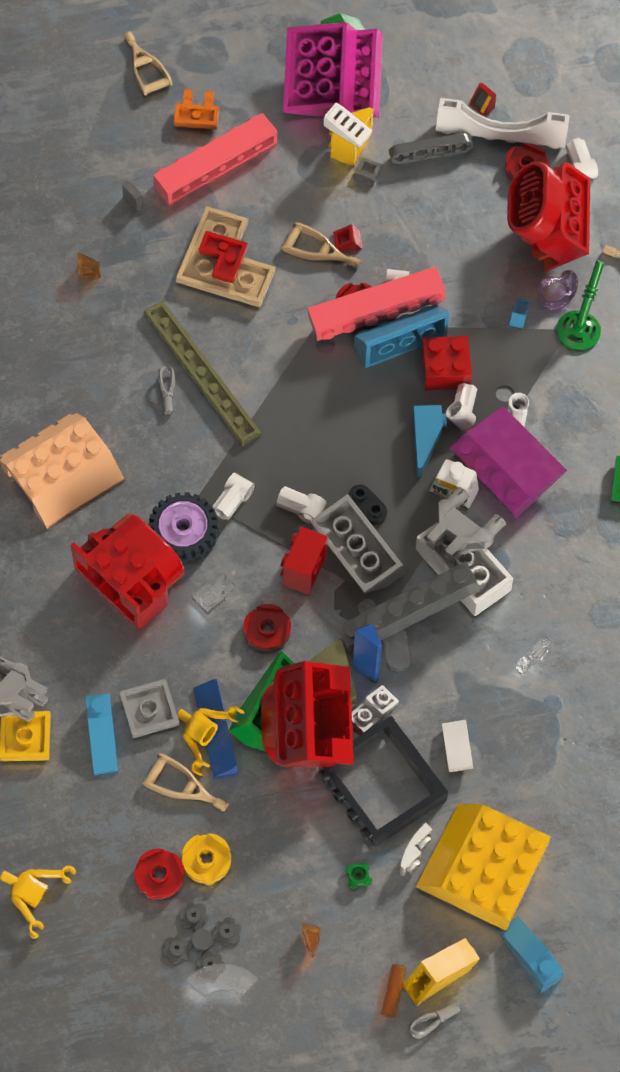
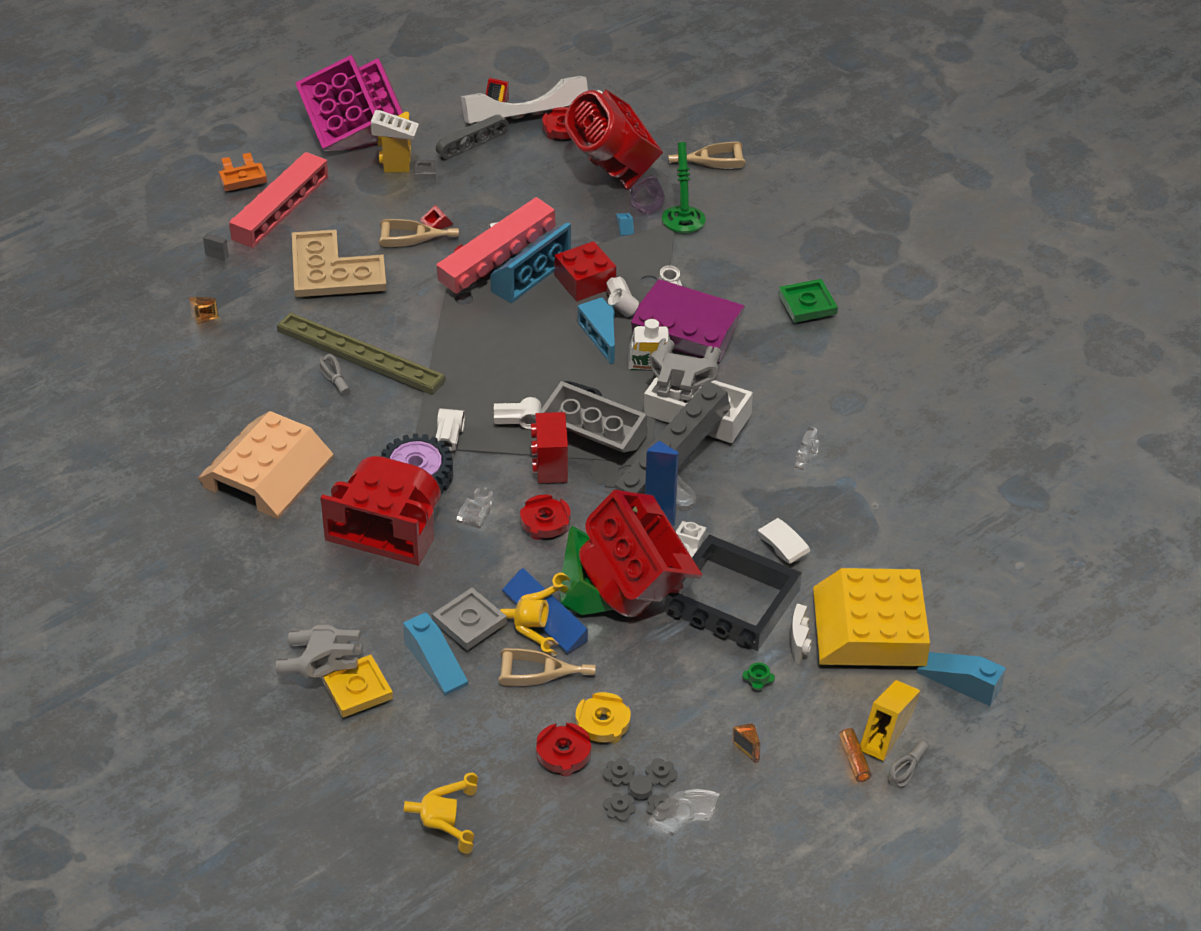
camera: 25 degrees left, 20 degrees down
tan piece [124,32,173,96] -> none
red plate [198,231,248,284] -> none

